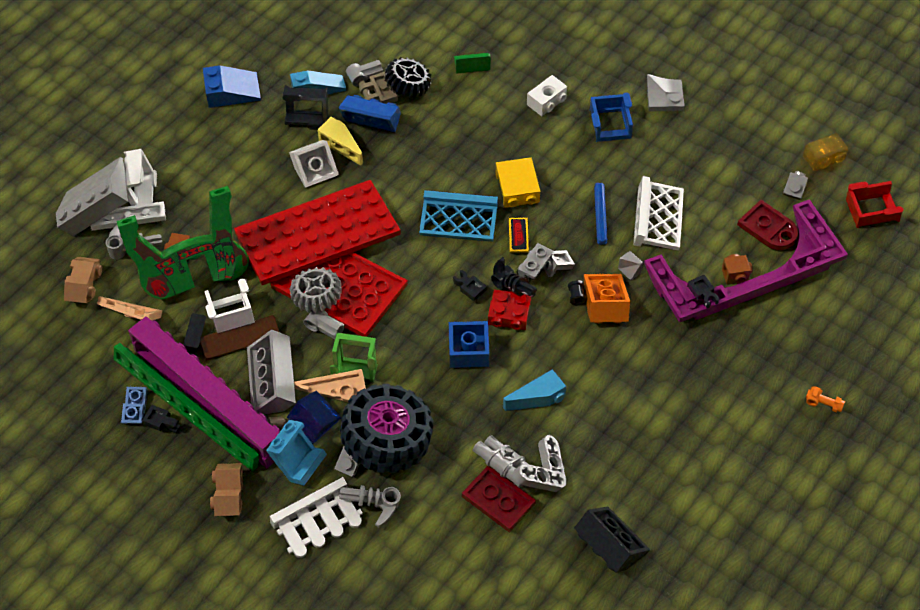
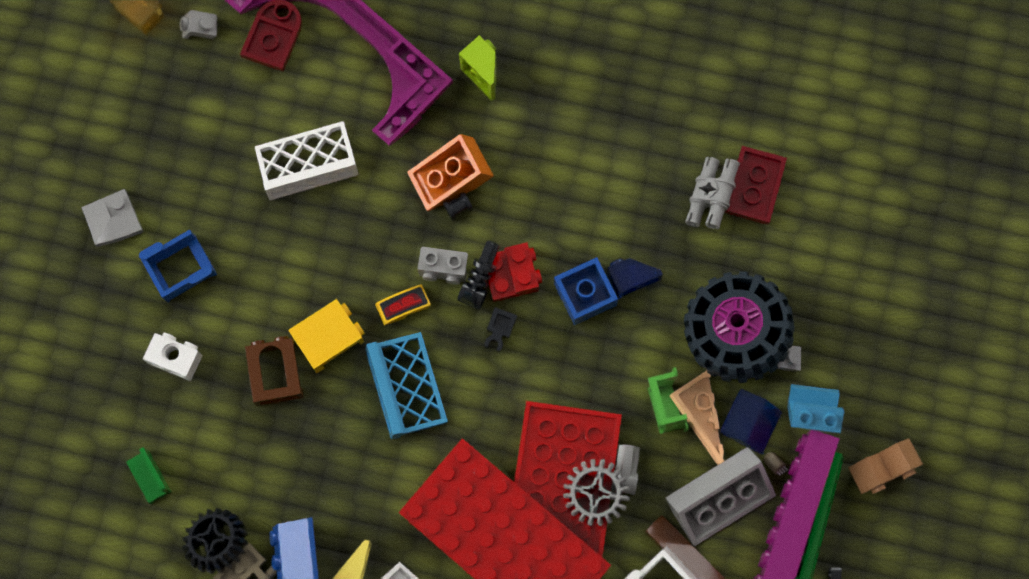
camera: 110 degrees left, 20 degrees up
white fence [270,477,363,558] -> none
light grey piece [339,485,401,528] -> none
dark azure slope [503,369,566,411] -> none
light grey beam [513,435,566,492] -> none
light grey bracket [543,250,575,277] -> none
black slope [574,506,650,573] -> none
blue axle [594,183,607,245] -> none
light grey slope [618,251,643,280] -> none
black plate [687,275,719,309] -> none
dark orange brick [722,254,753,284] -> none
none -> reddish brown panel [245,336,304,406]
none -> lime slope [459,35,497,101]
none -> clear blue slope [607,258,663,298]

